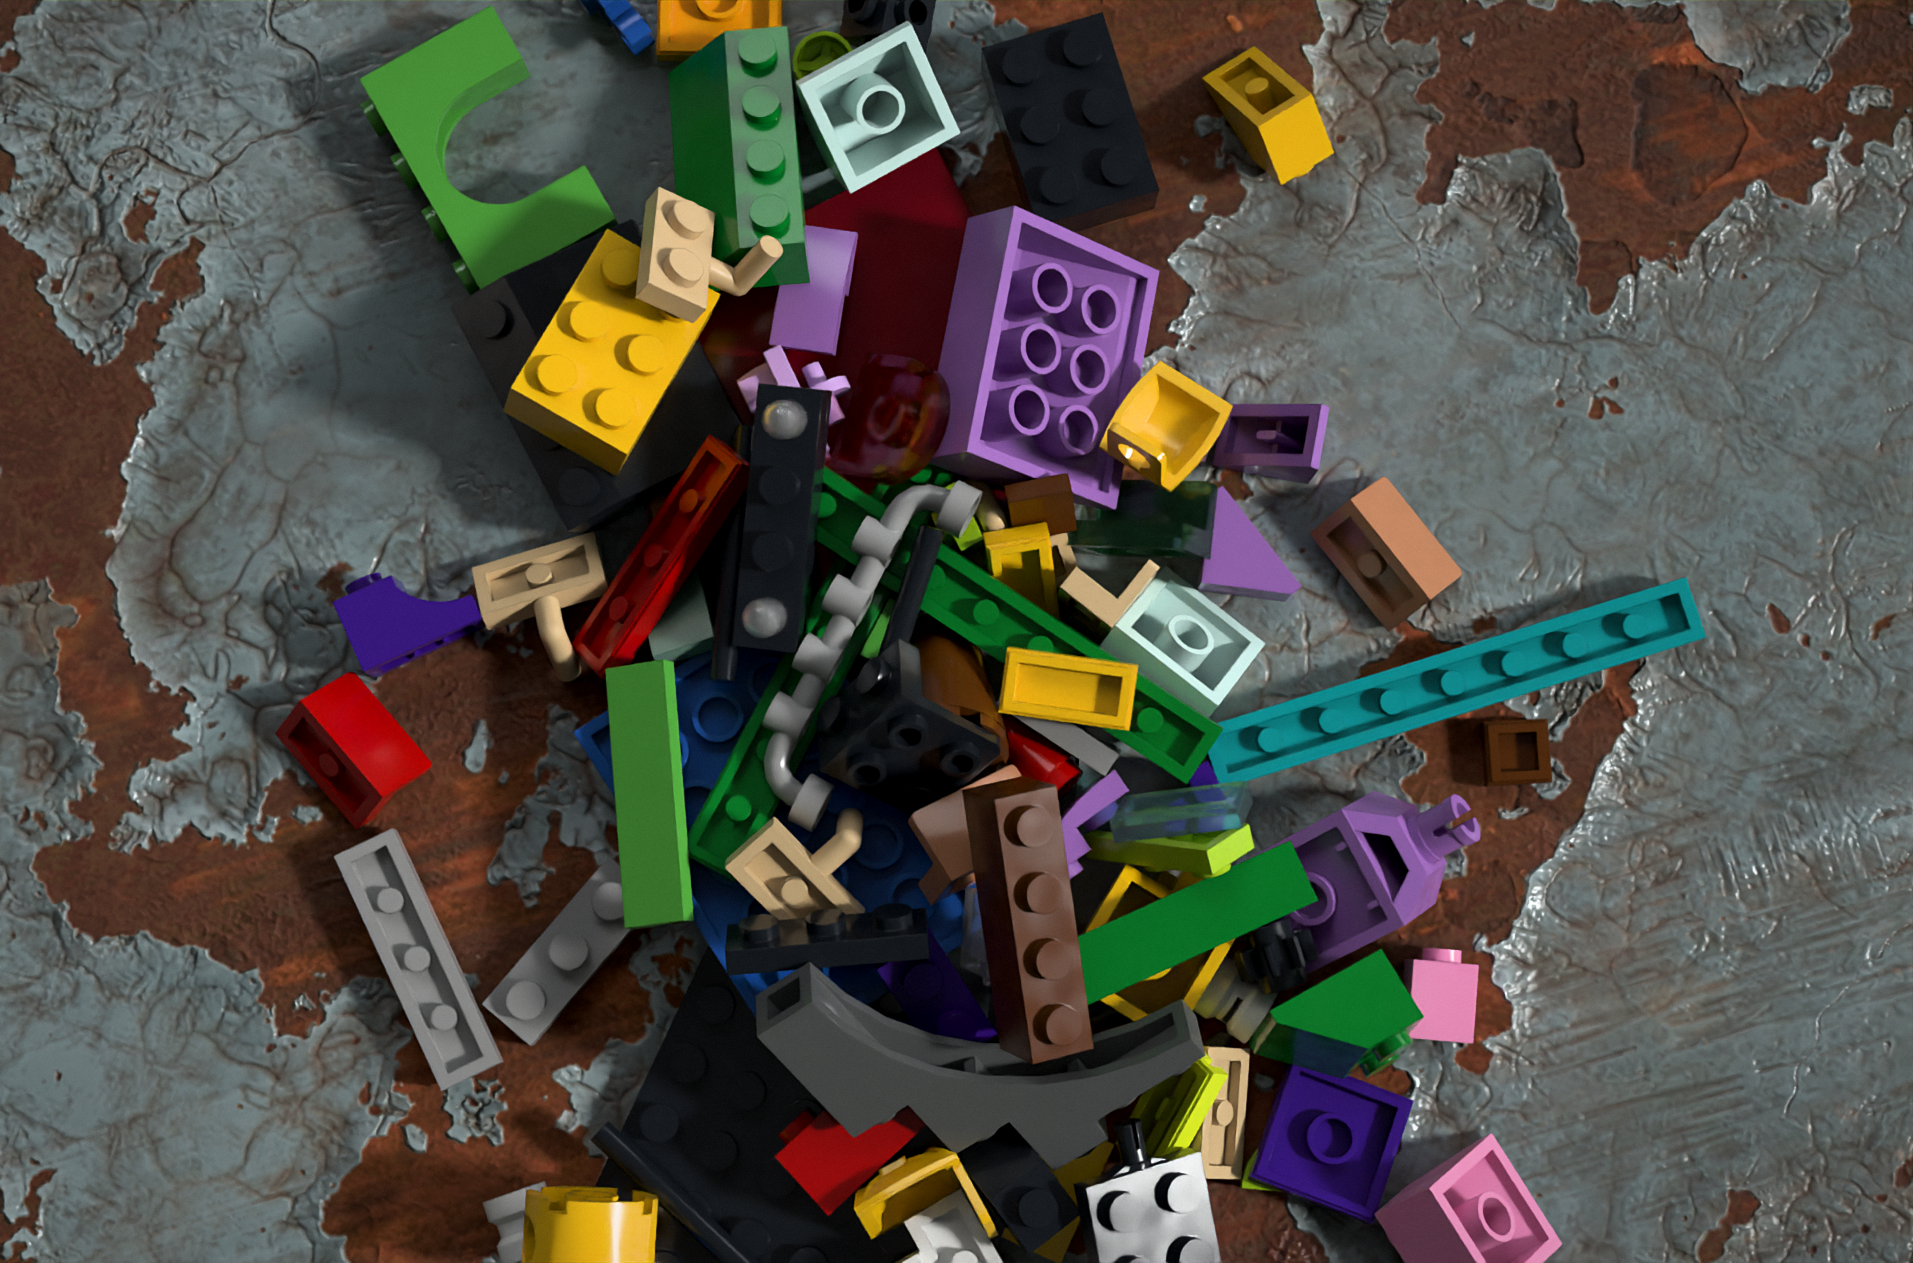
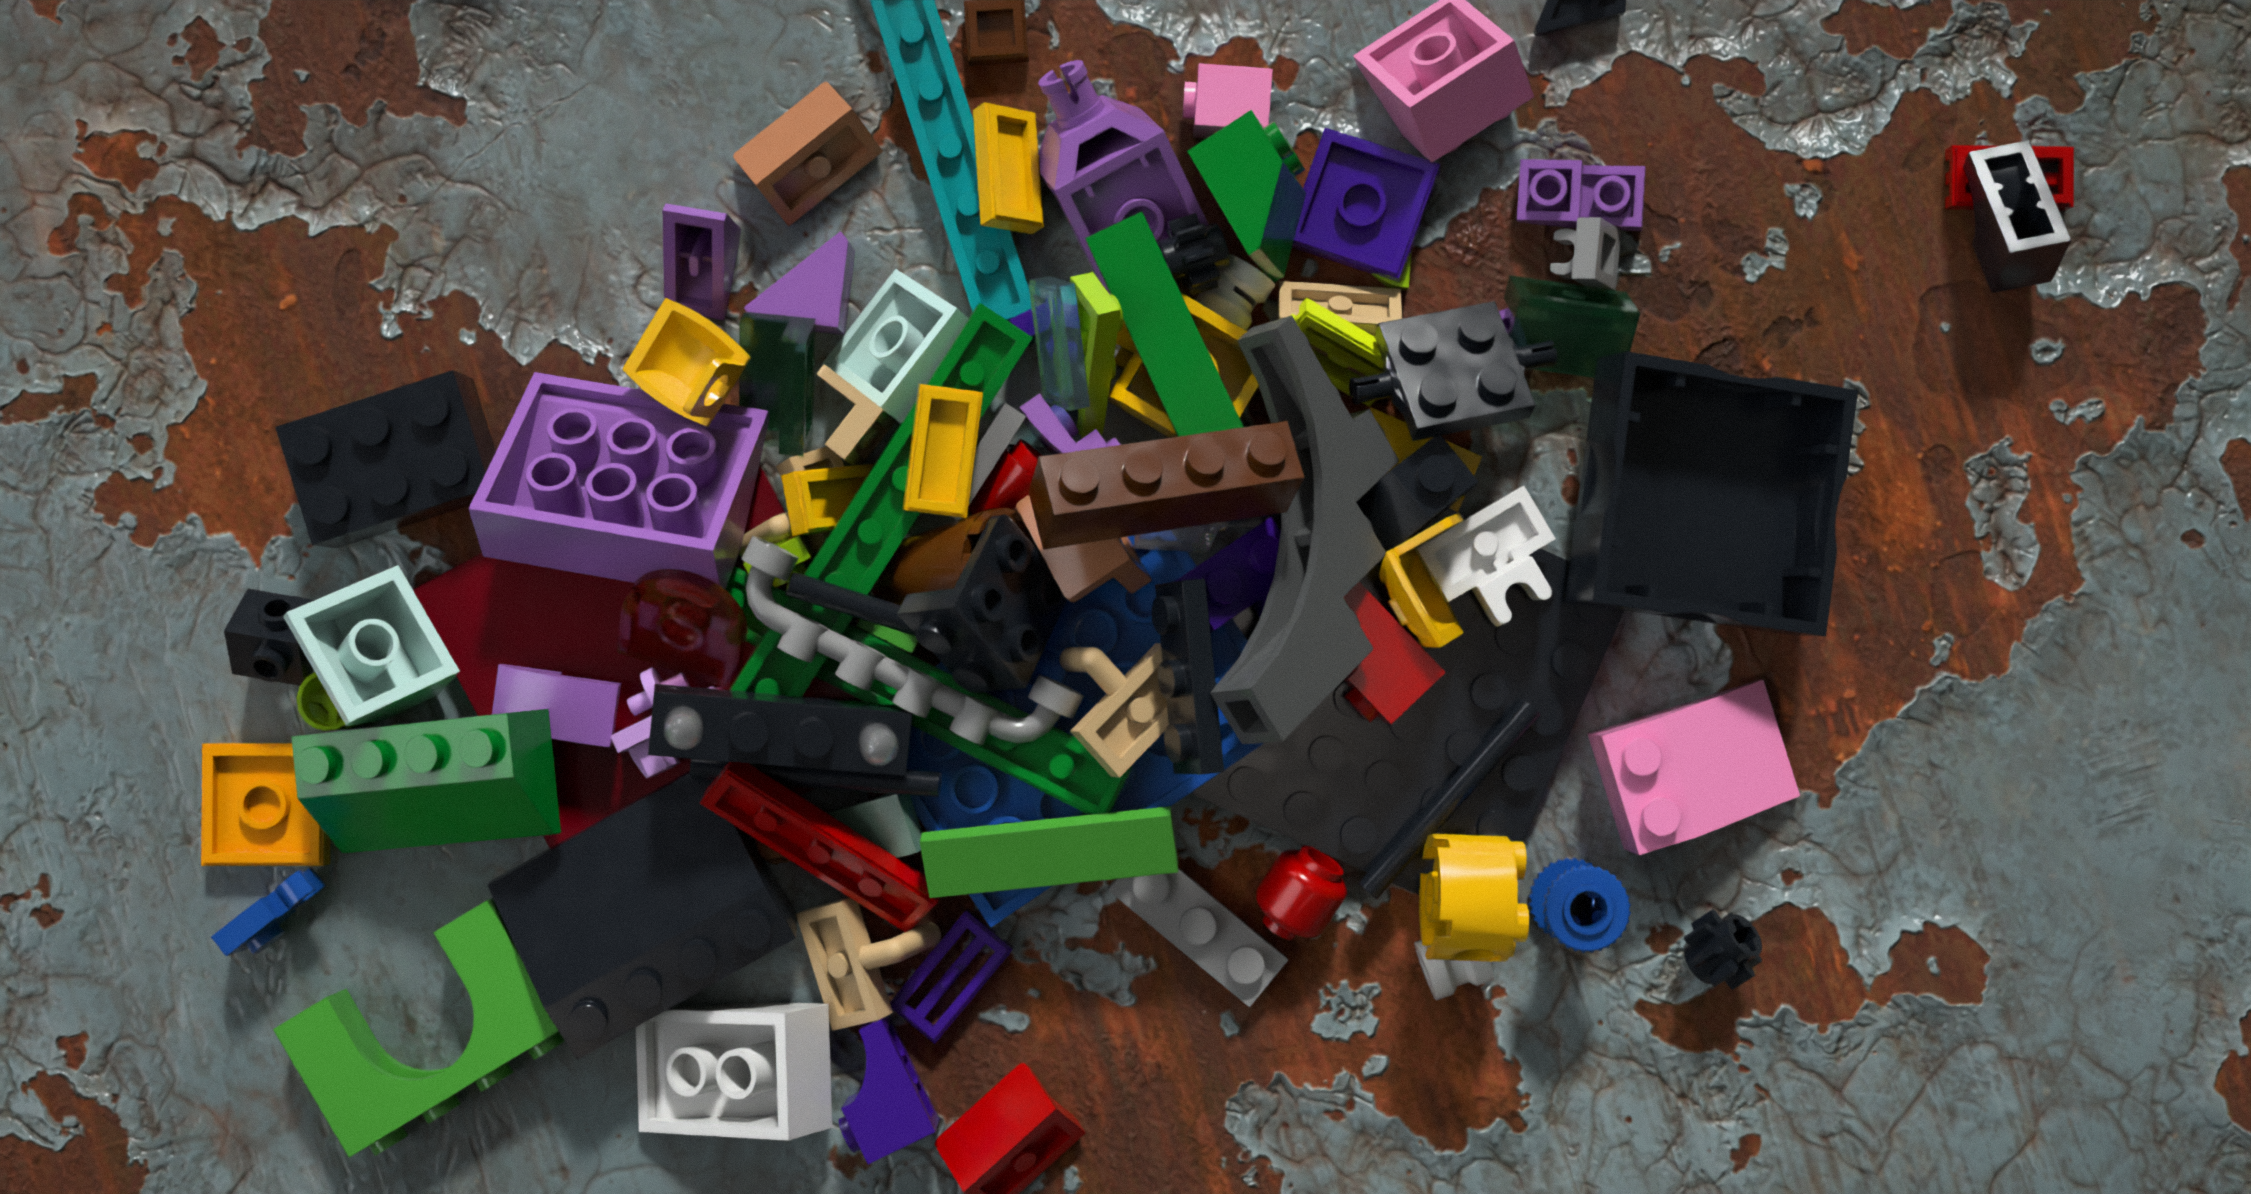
camera: 90 degrees left, 5 degrees up
light grey plate [334,828,504,1091] -> none
yellow brick [503,228,721,476] -> none
tan plate [635,187,783,323] -> none
reddish brown tile [1004,473,1077,536] -> none
yellow slope [1202,46,1334,185] -> none
none -> white slope [636,1002,832,1141]
none -> dark purple tile [890,908,1014,1044]
none -> yellow tile [973,102,1044,234]
none -> red head [1256,845,1347,940]

